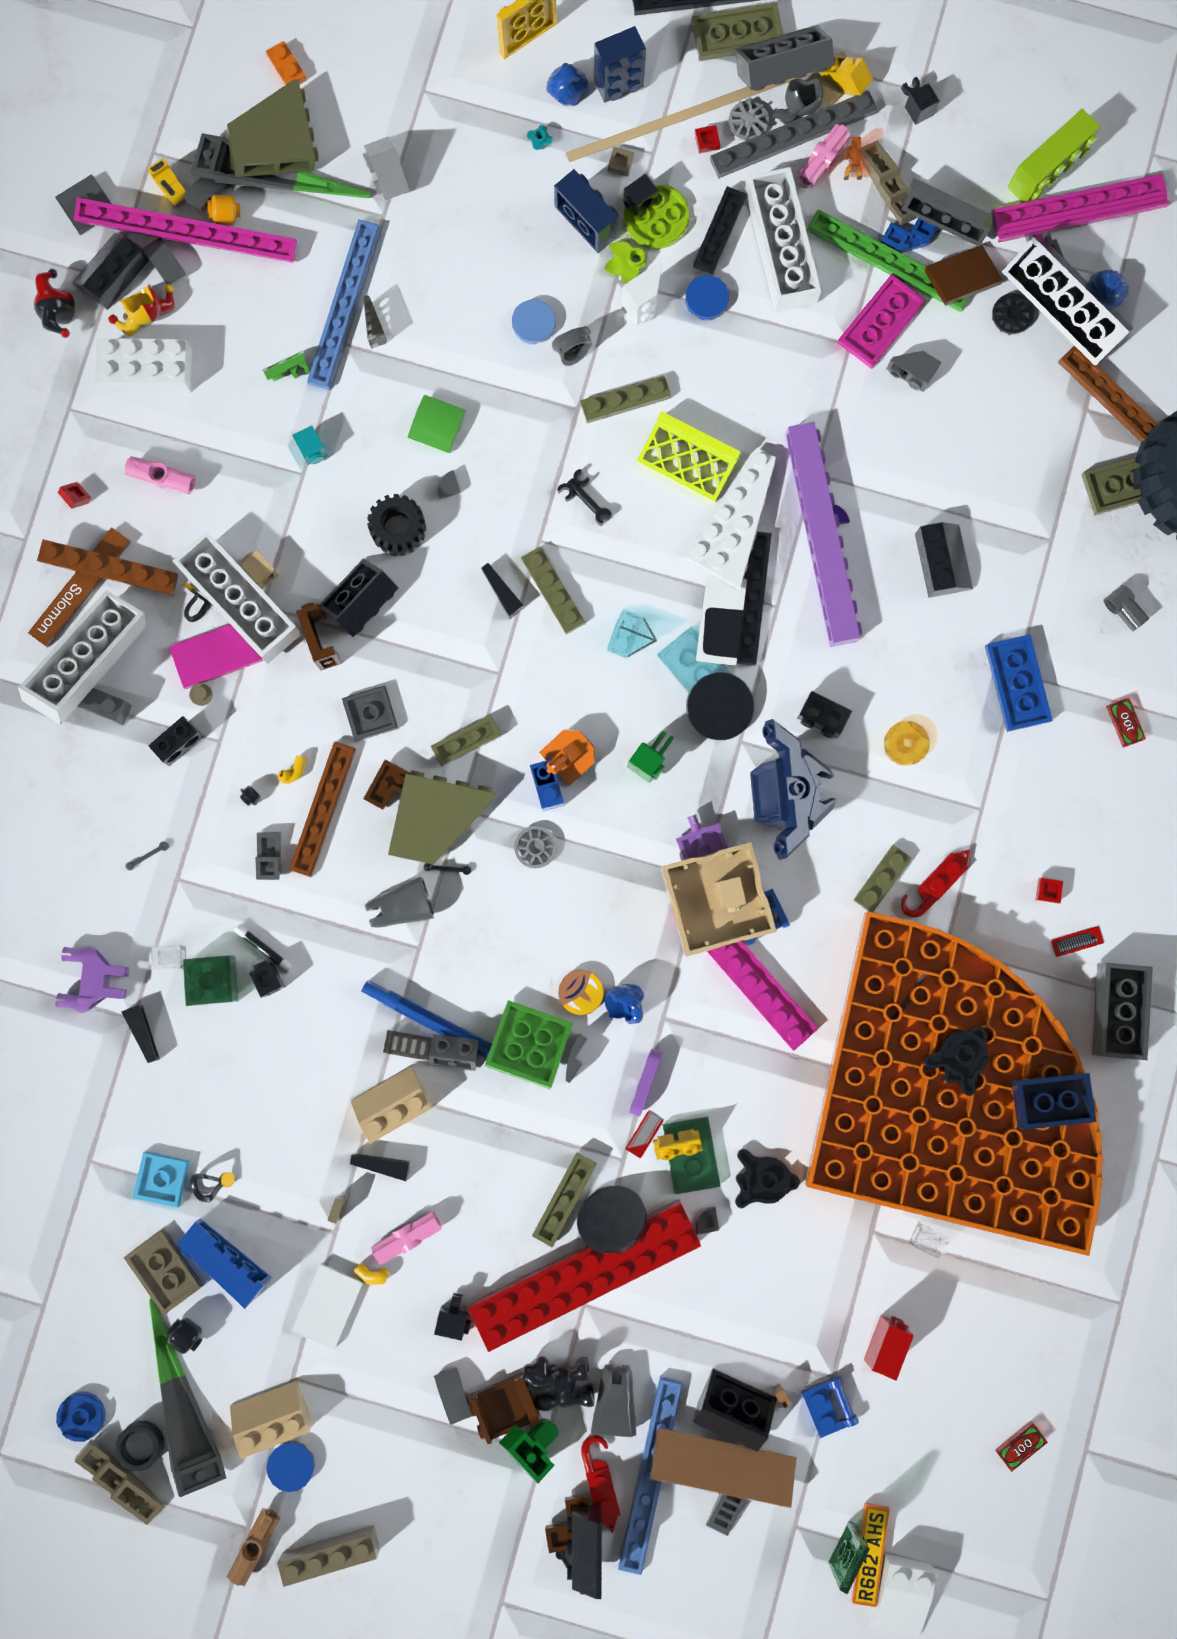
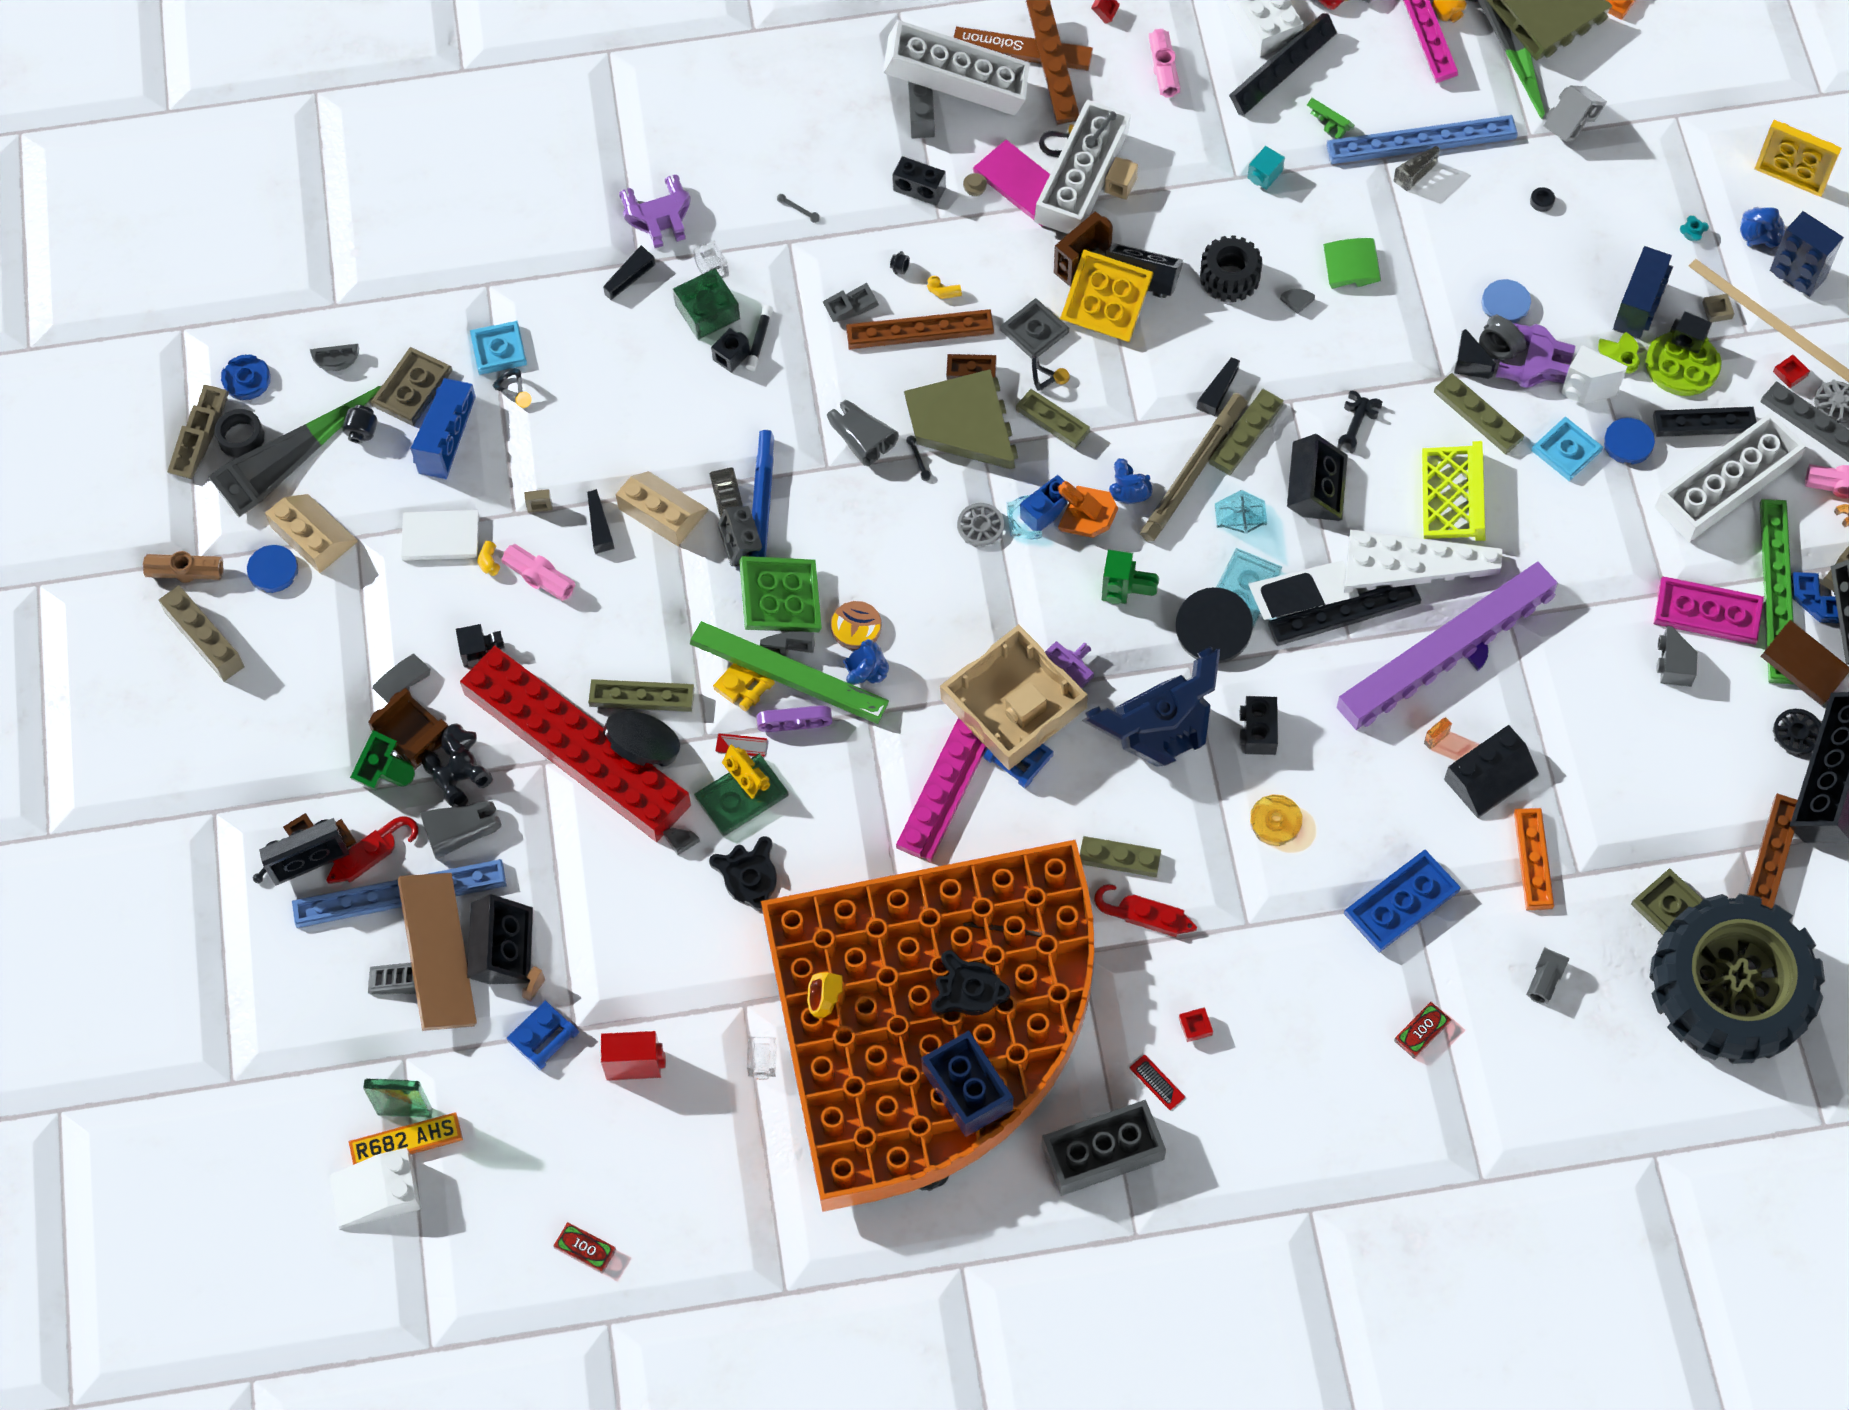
camera: 70 degrees right, 20 degrees down
none -> dark grey plate [310,343,360,371]
none -> bright green tile [690,621,889,724]
none -> yellow plate [713,663,775,711]
none -> yellow rock [807,972,843,1019]
none -> clear light blue cap [1006,495,1042,539]
none -> black piece [1032,356,1070,391]
none -> yellow plate [1060,250,1154,343]
none -> dark grey hinge [1086,111,1117,148]
none -> blue hair [1109,458,1153,504]
none -> dark tan piece [1139,393,1248,542]
none -> black plate [1229,13,1337,115]
none -> black slope [1287,433,1348,521]
none -> clear orange tile [1424,717,1452,750]
none -> black slope [1454,329,1496,379]
none -> medium lavender connector [1496,323,1576,388]
none -> orange tile [1514,808,1554,910]
none -> black tile [1530,187,1555,212]
none -> medium azure tile [1531,416,1603,481]

